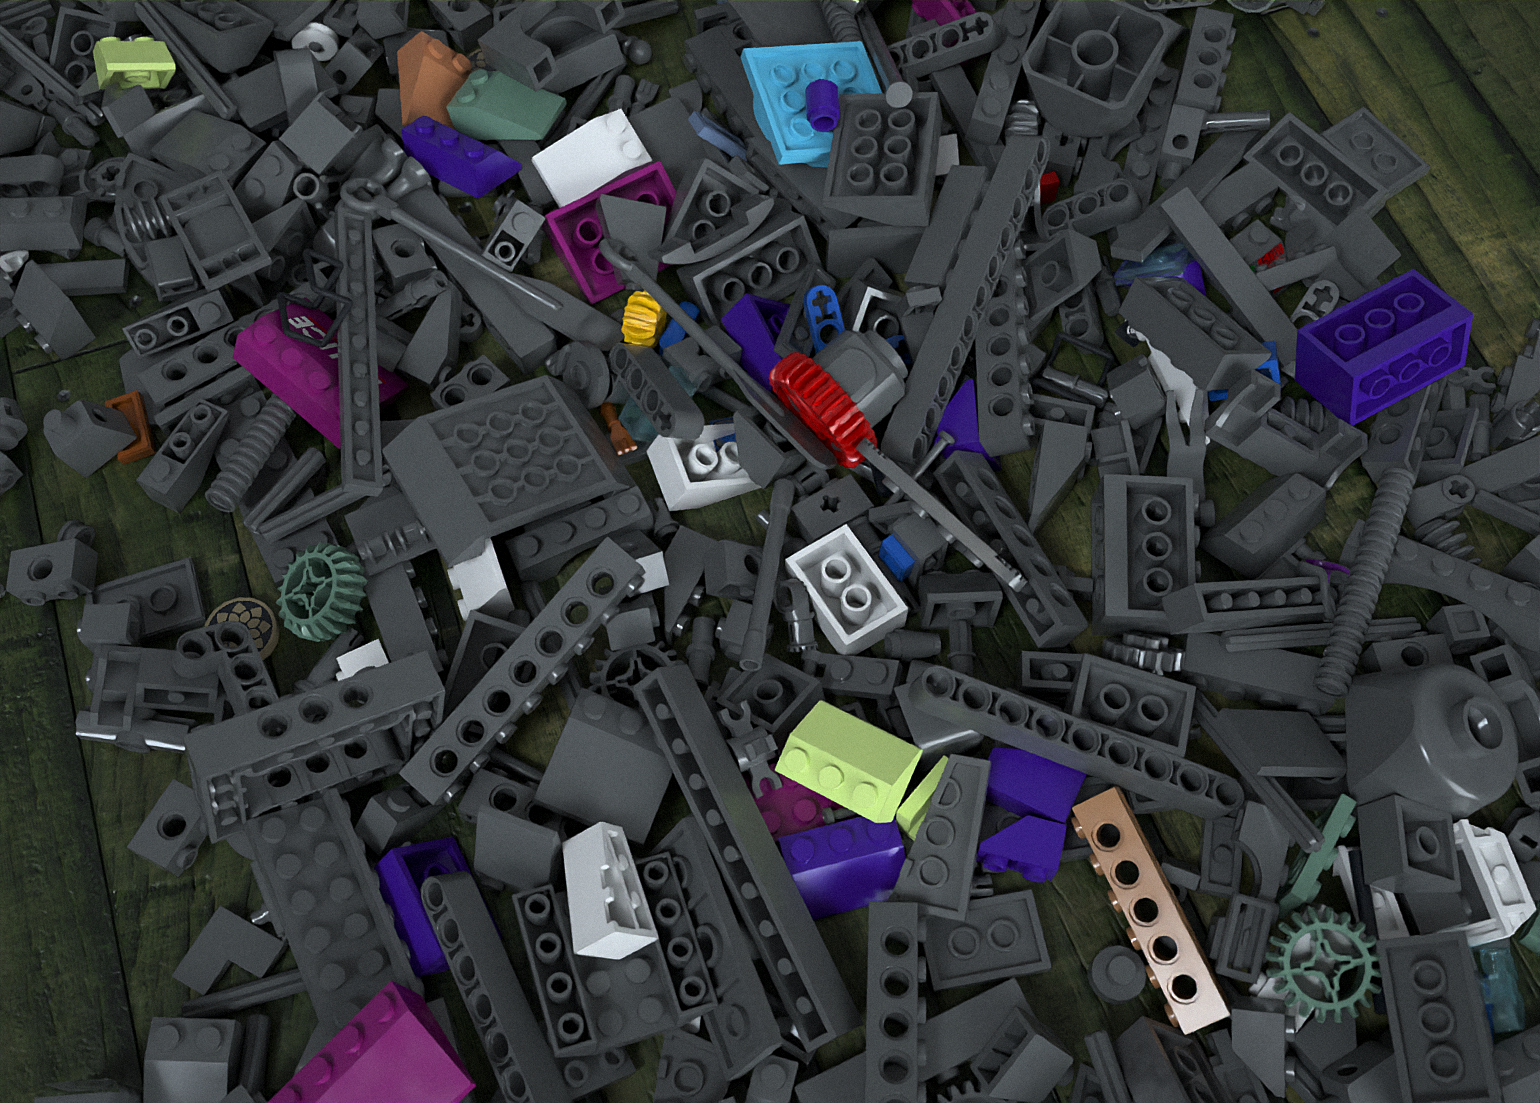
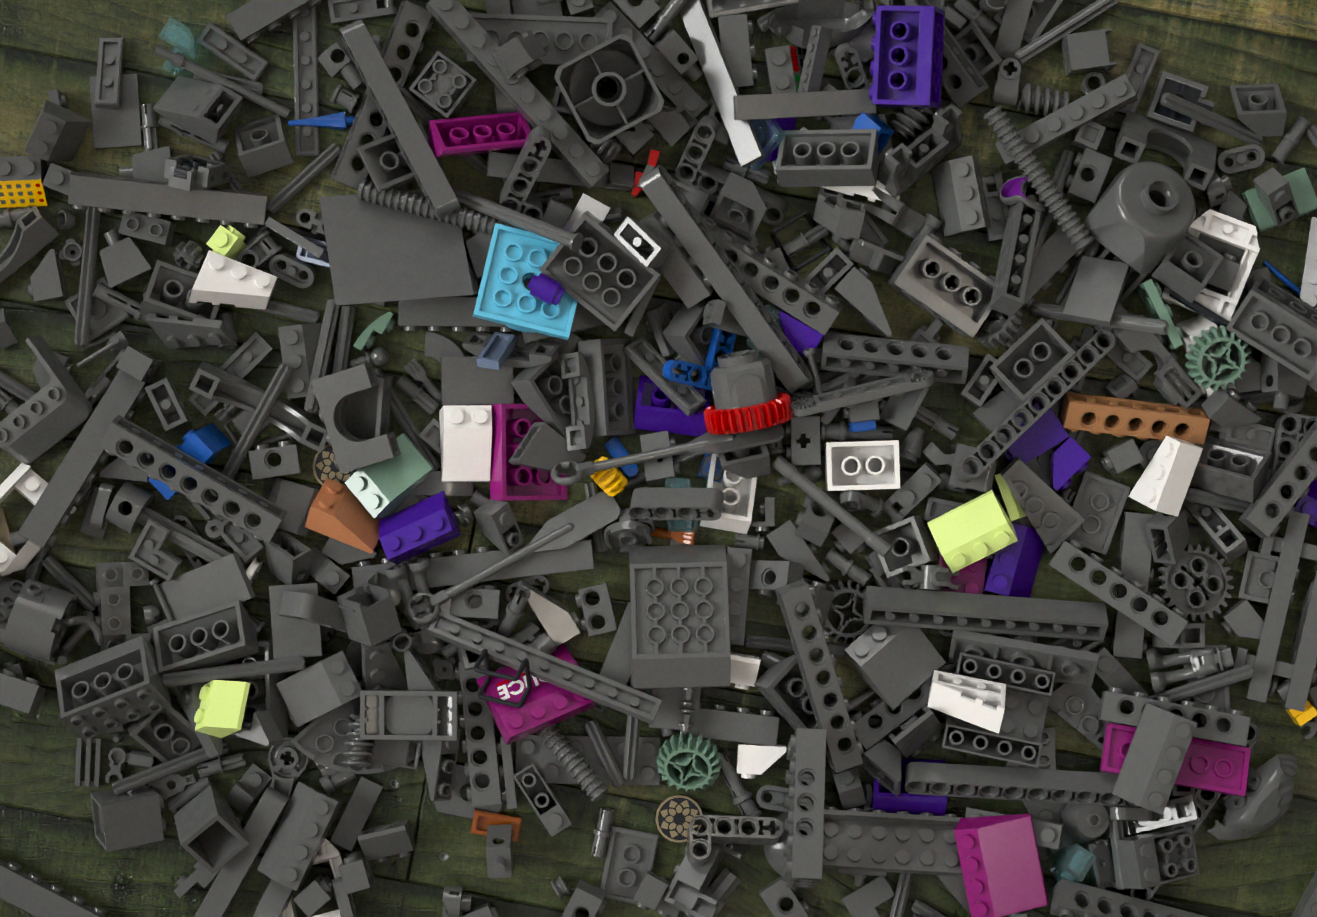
camera: 55 degrees left, 25 degrees up
clear light blue plate [1480,947,1526,1033] -> none
none -> sand green slope [353,311,397,352]
none -> dark grey pin [590,807,615,858]
none -> dark grey slope [613,216,674,268]
none -> dark grey bracket [751,497,775,531]
none -> dark grey slope [863,738,901,797]
none -> dark grey brick [1099,439,1144,474]
none -> white wedge [1128,436,1203,517]

